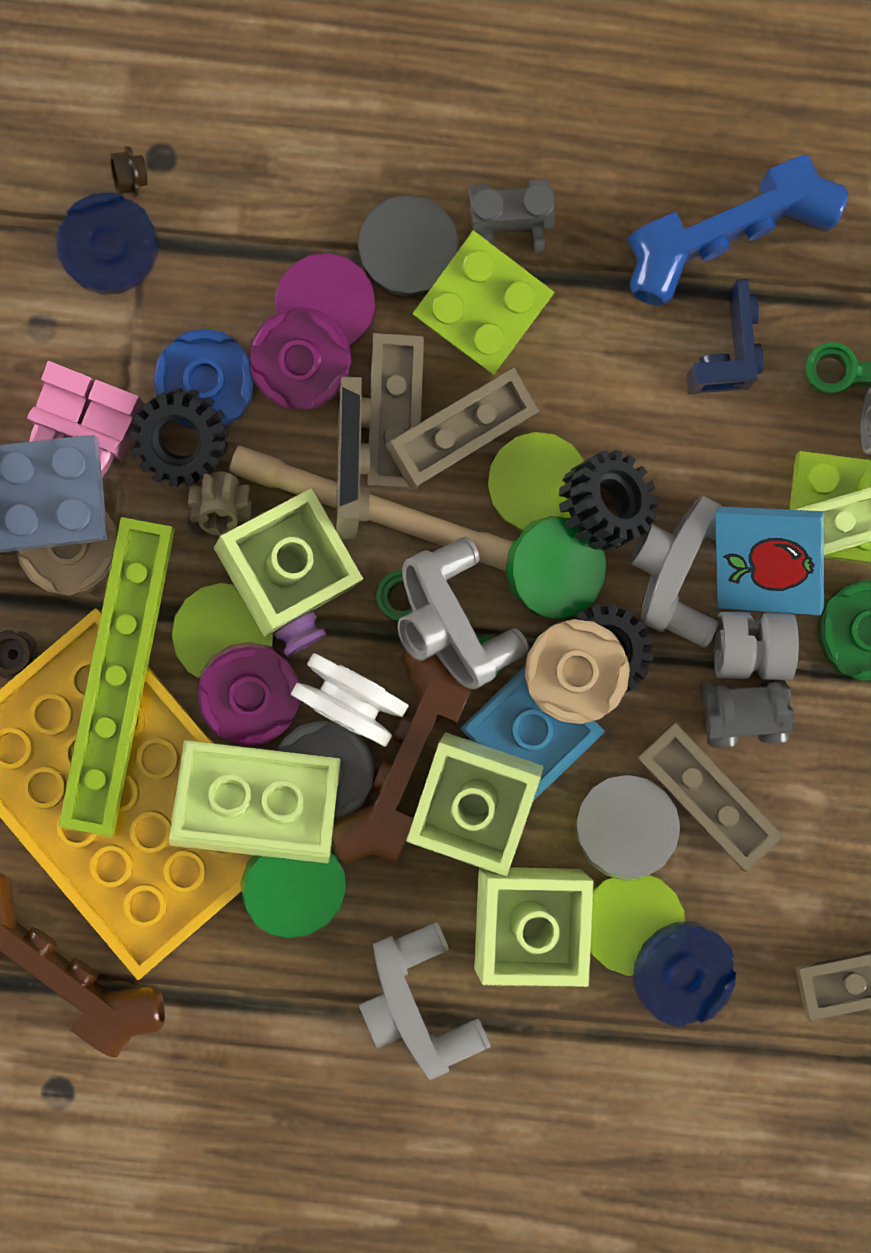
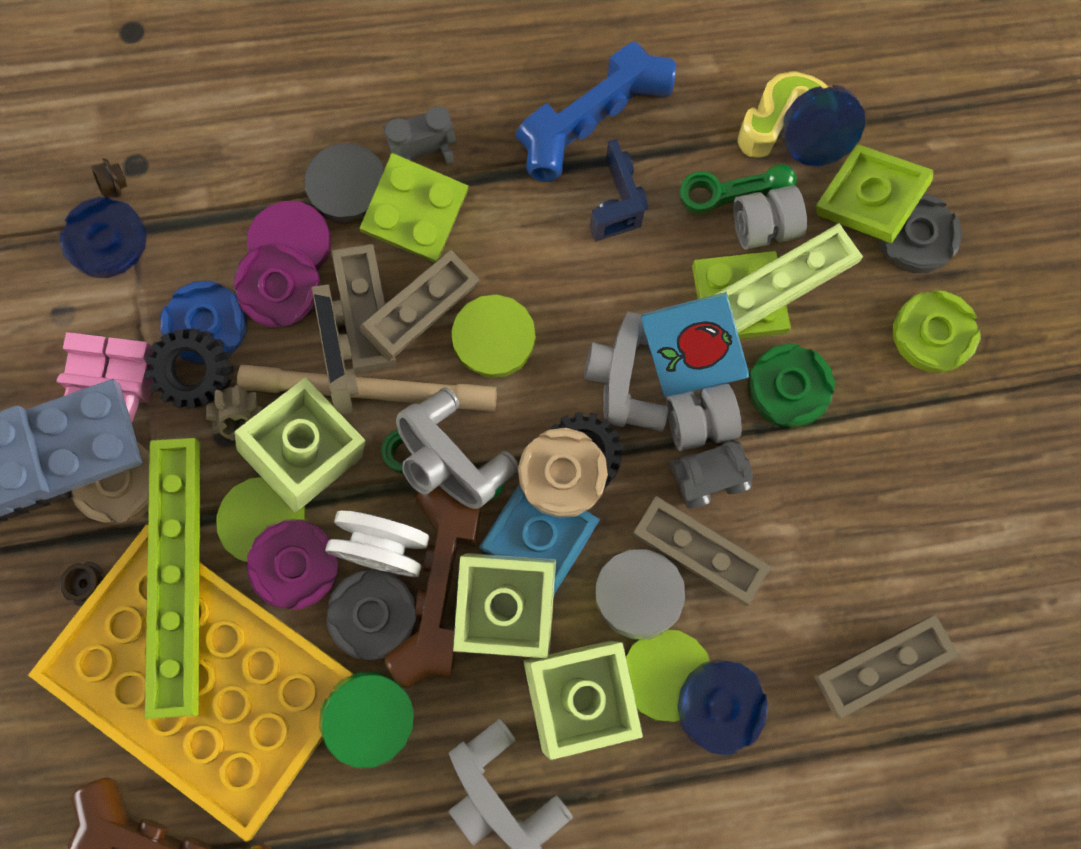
camera: 15 degrees left, 10 degrees down
yellowish green tile [169,740,340,863] -> none
medium lavender bush [274,612,327,657] -> none
green tile [506,516,607,619] -> none
black tyre [559,450,658,551] -> none

